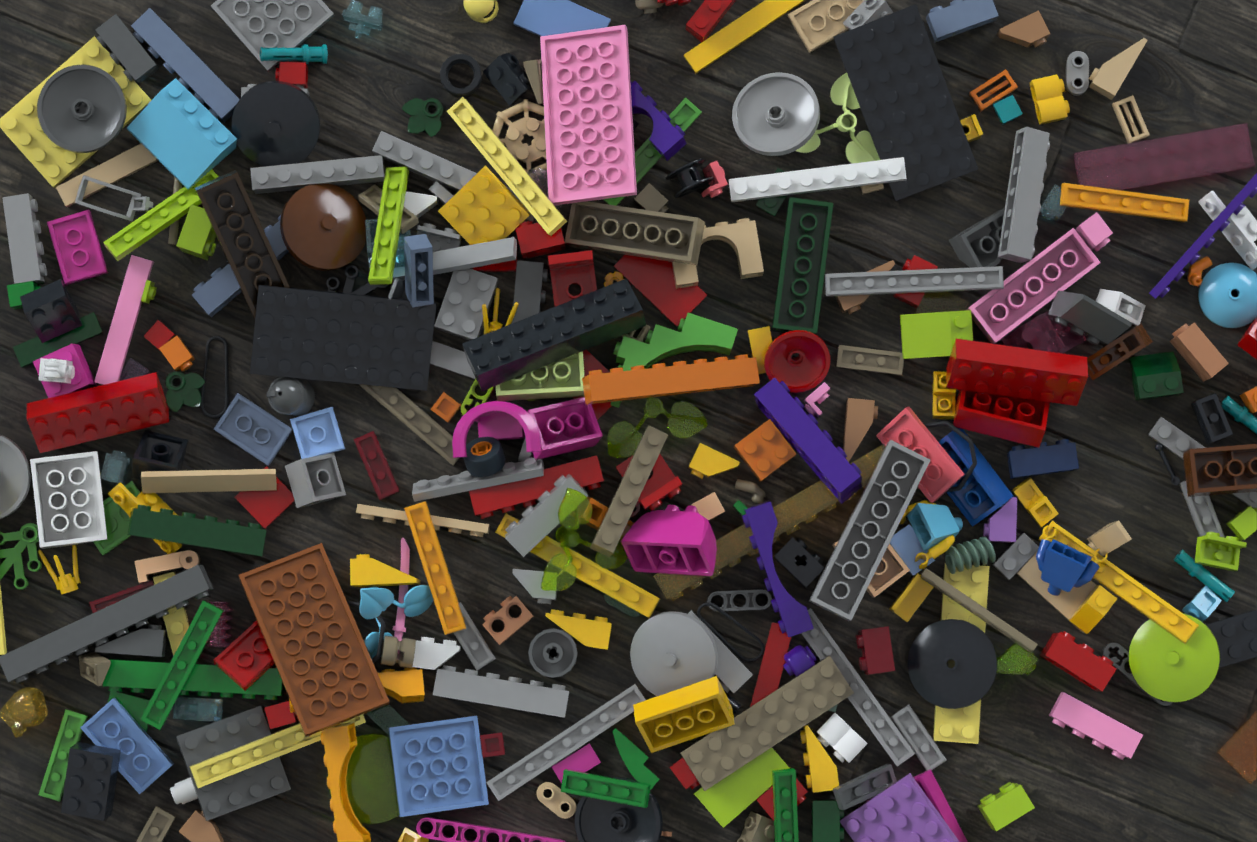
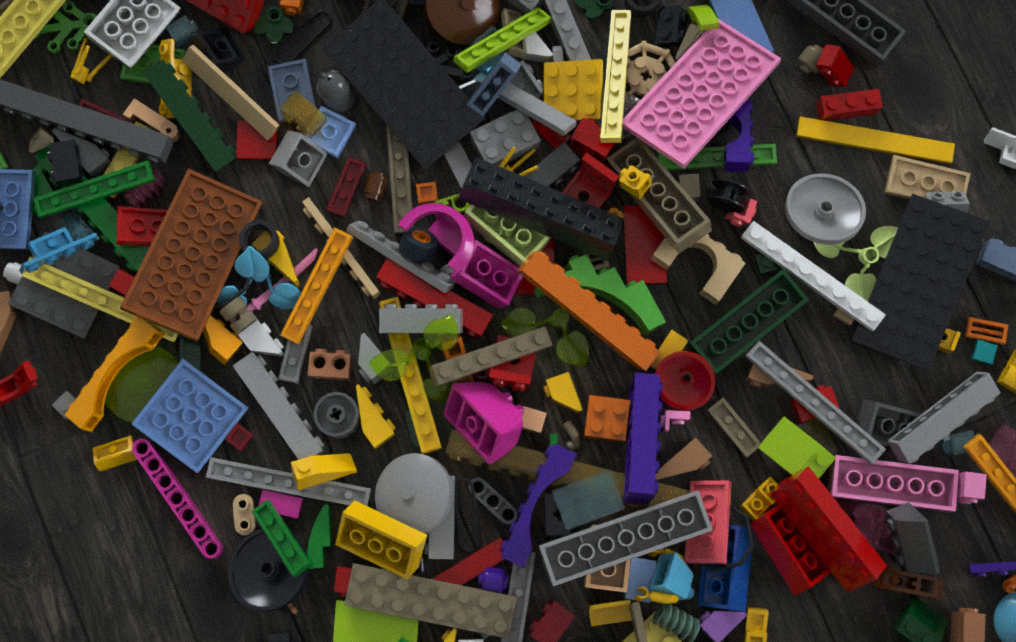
camera: 40 degrees right, 5 degrees down
dark blue brick [1007,439,1079,479] -> none
white slope [1096,289,1146,326] -> none
none -> dark azure bracket [19,227,98,274]
none -> black brick [47,139,84,187]
none -> black tyre [239,220,280,260]
none -> clear yellow brick [280,90,327,138]
none -> yellow slope [291,453,357,491]
none -> reddish brown brick [364,171,388,202]
none -> clear light blue plate [552,470,625,530]
none -> yellow brick [619,165,652,199]
none -> lime slope [687,5,719,31]

